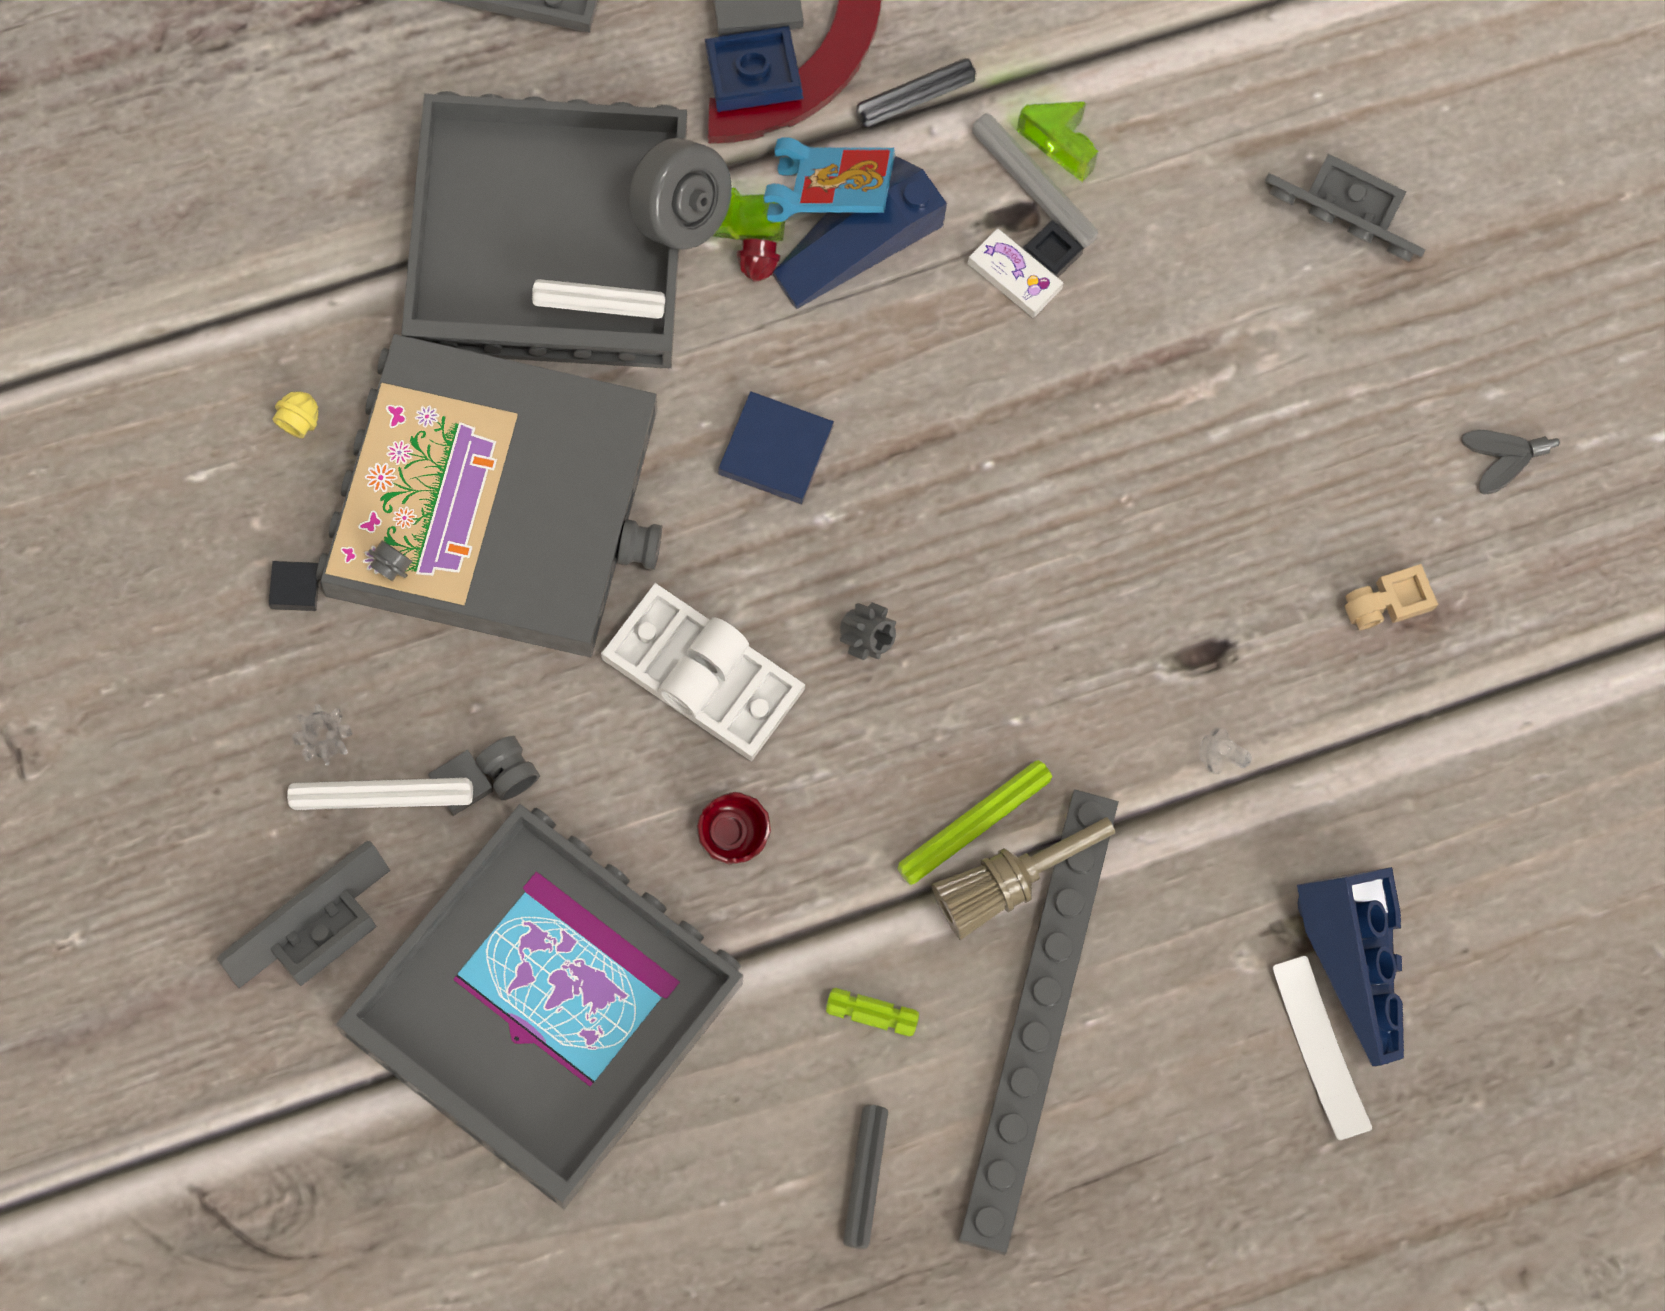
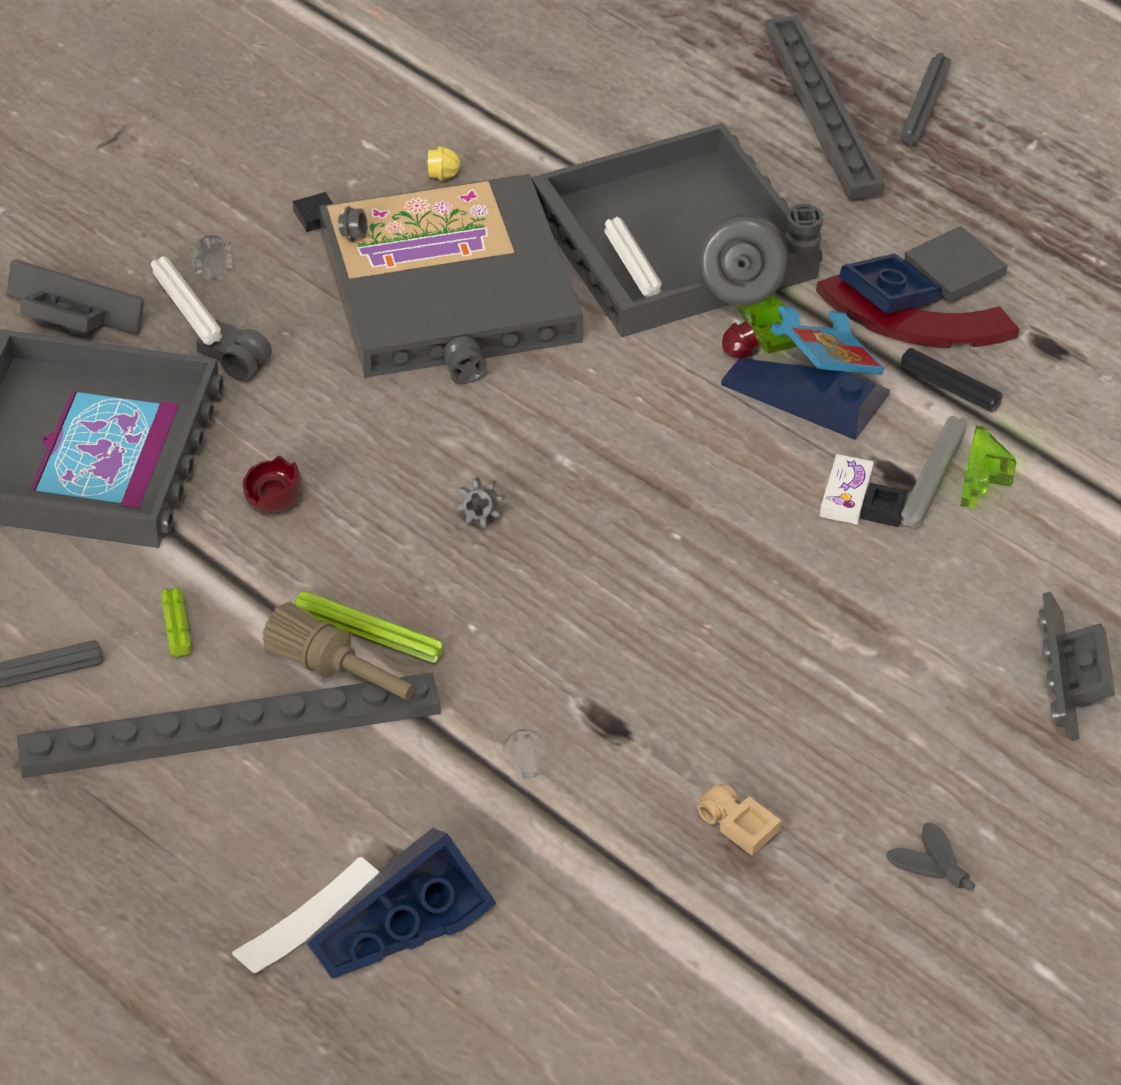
camera: 70 degrees right, 25 degrees down
white plate [601,583,805,762] -> none
dark blue tile [718,391,834,505] -> none
none -> dark grey wheel [785,204,823,256]

